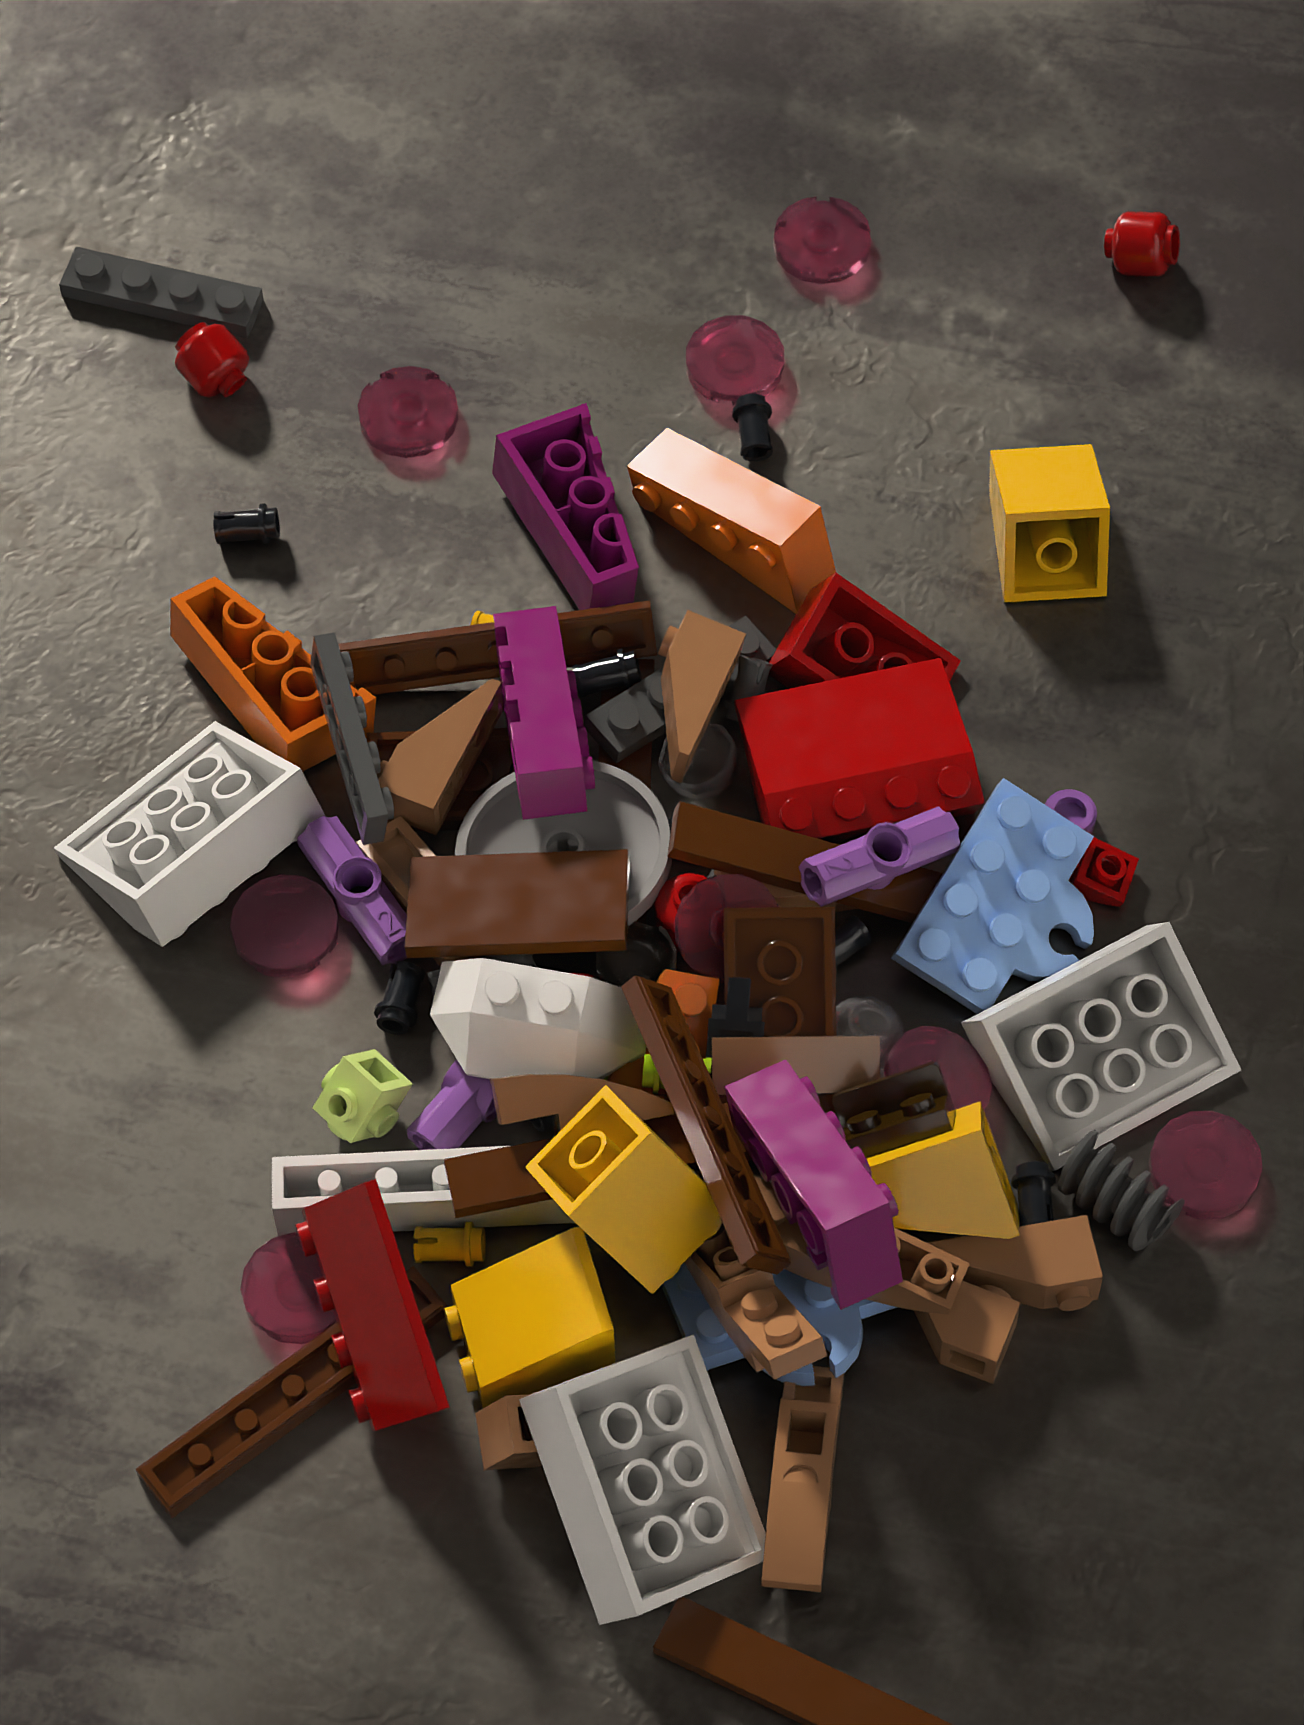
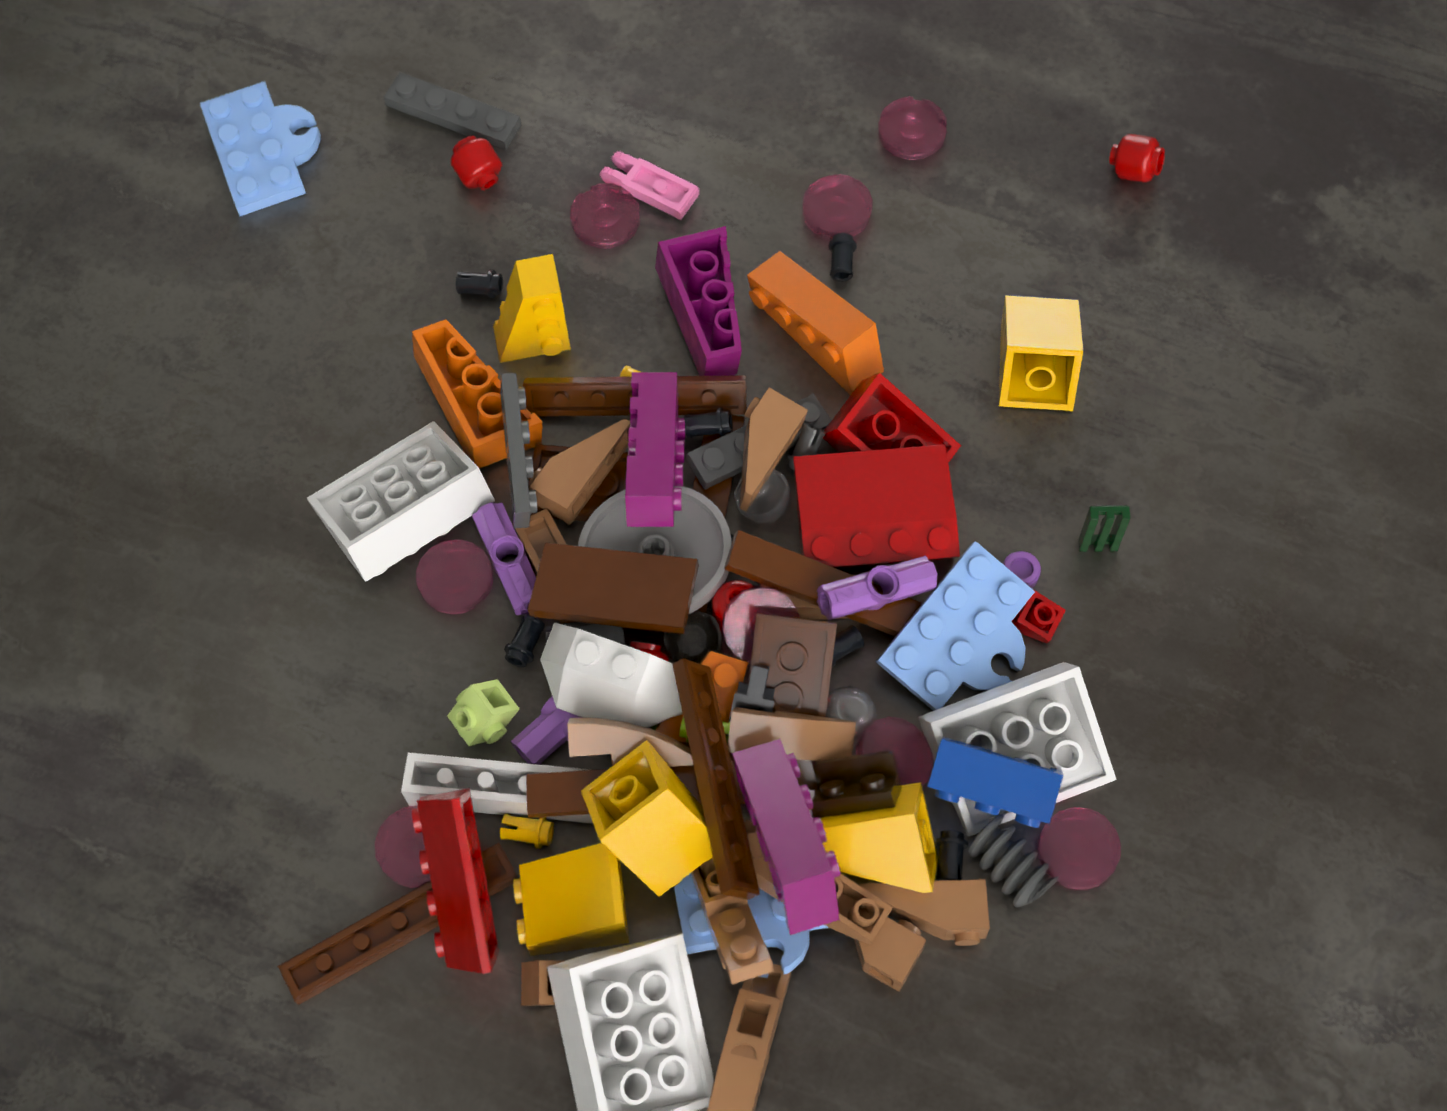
camera: 10 degrees right, 5 degrees up
none -> yellow wedge [493,254,571,363]
none -> bright pink hinge [600,151,699,220]
none -> blue wedge [928,737,1064,828]
none -> dark green tile [1078,505,1131,552]

